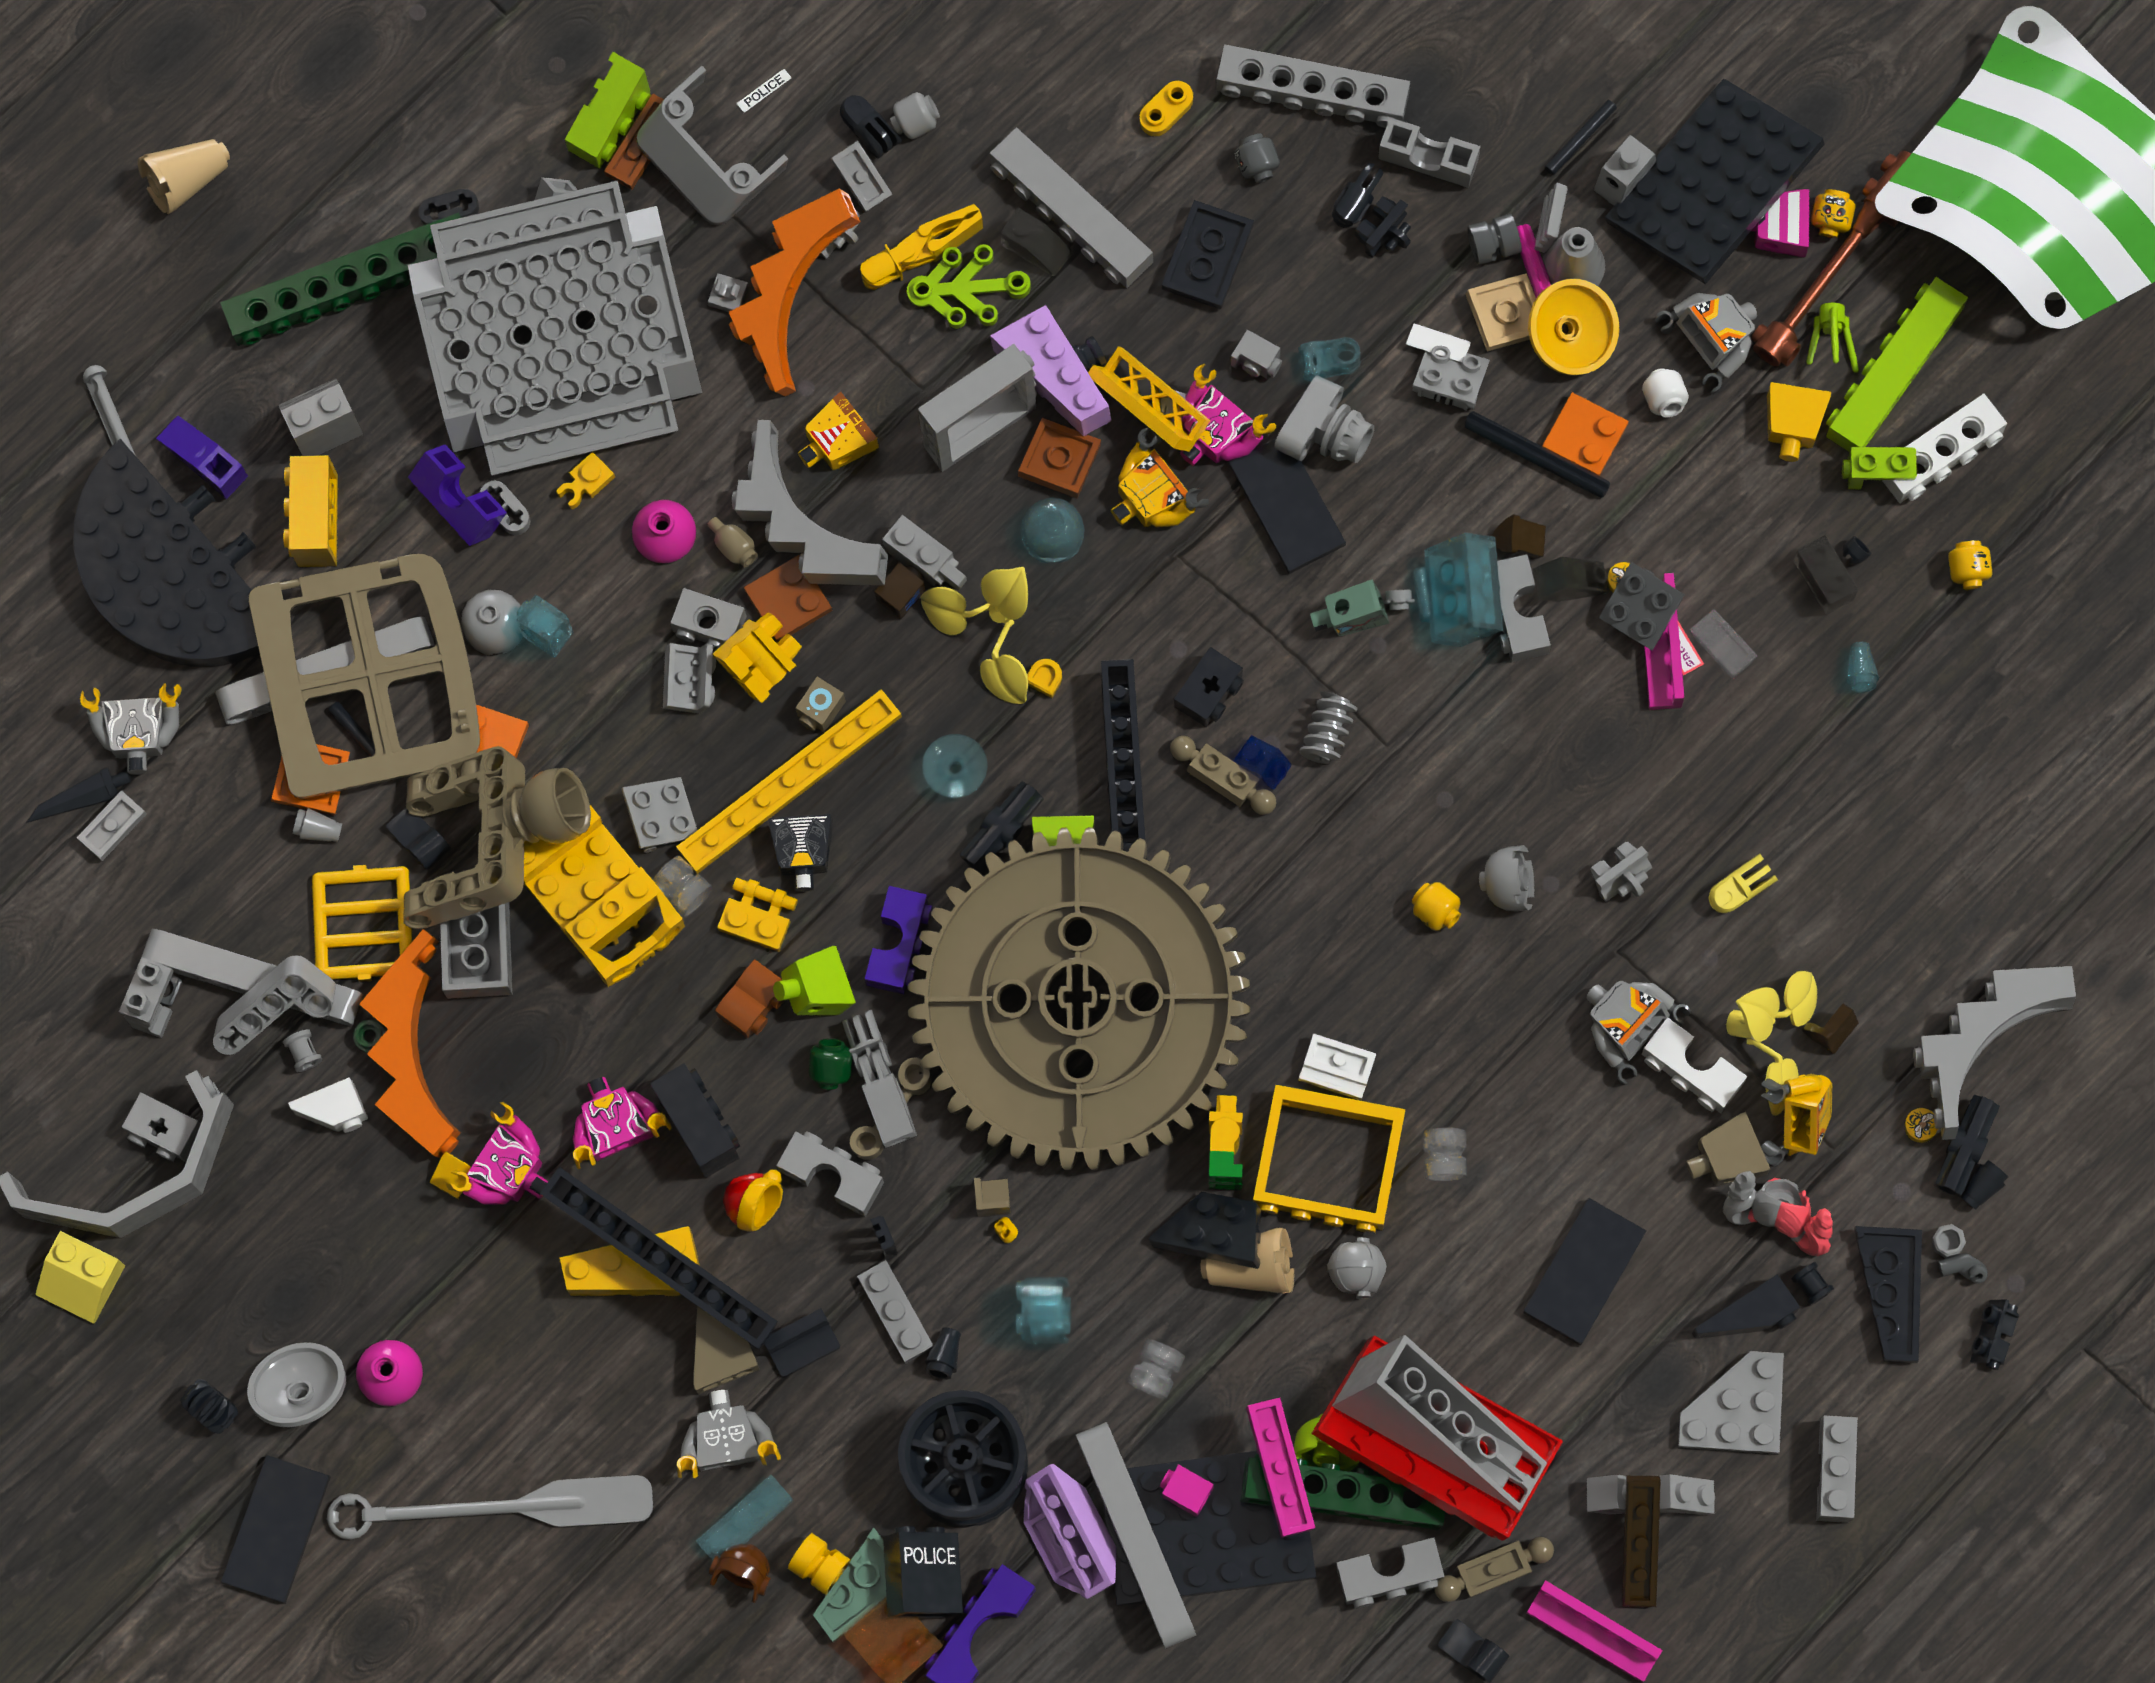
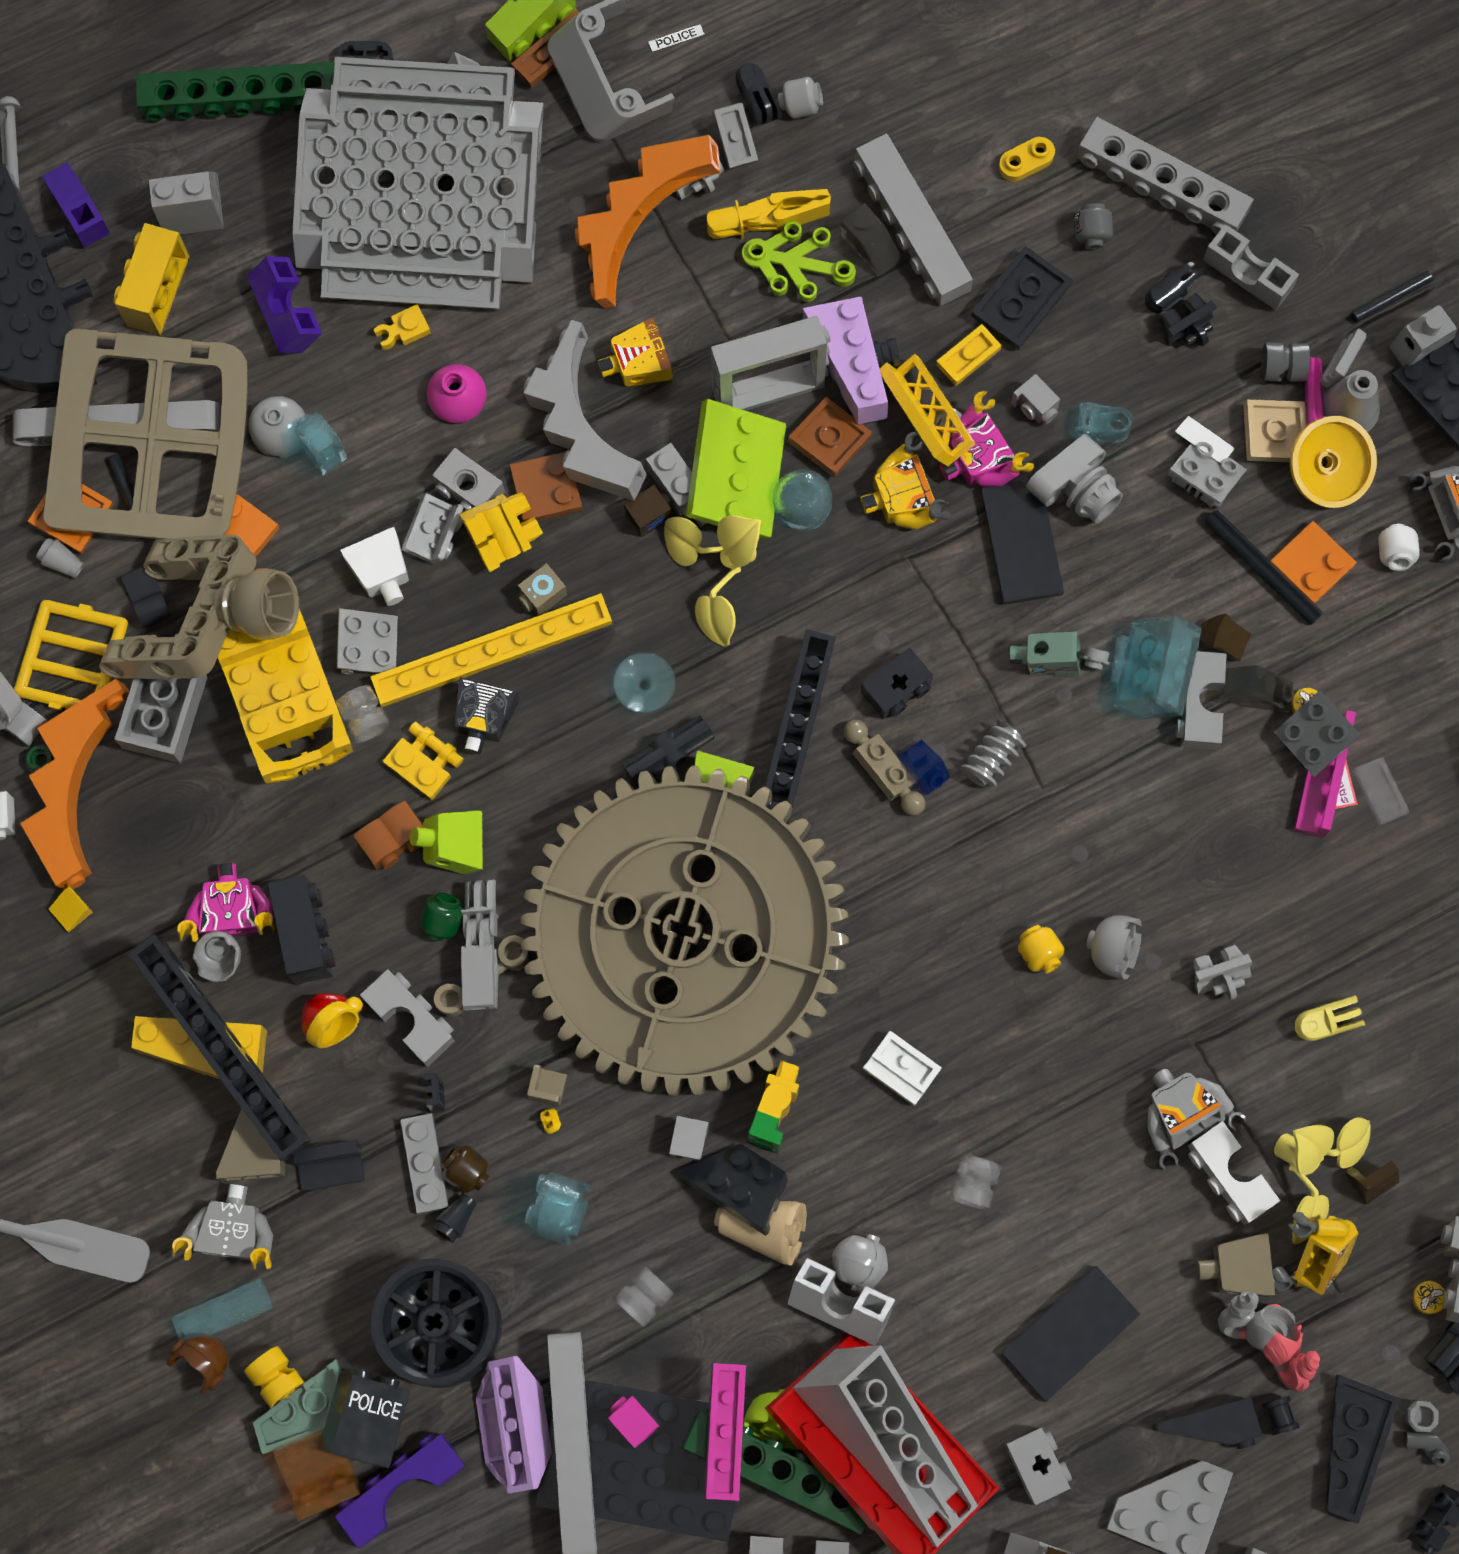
camera: 15 degrees right, 0 degrees up
dark pink torso [446,1102,549,1205] -> none
light grey beam [480,480,531,535] -> none
dark tan plant [707,517,758,568] -> none
light grey tile [708,273,749,312] -> none
dark purple arch [865,886,932,995] -> none
yellow tile [1027,659,1062,698] -> none
yellow window [1253,1085,1405,1233] -> none
none -> light grey hair [192,931,241,982]
none -> white torso [341,527,409,606]
none -> dark brown head [440,1145,489,1193]
none -> light grey panel [669,1116,709,1160]
none -> lime plate [686,399,786,540]
none -> light grey arch [788,1258,895,1346]
none -> yellow plate [936,324,1002,386]
none -> light grey brick [1004,1427,1072,1505]

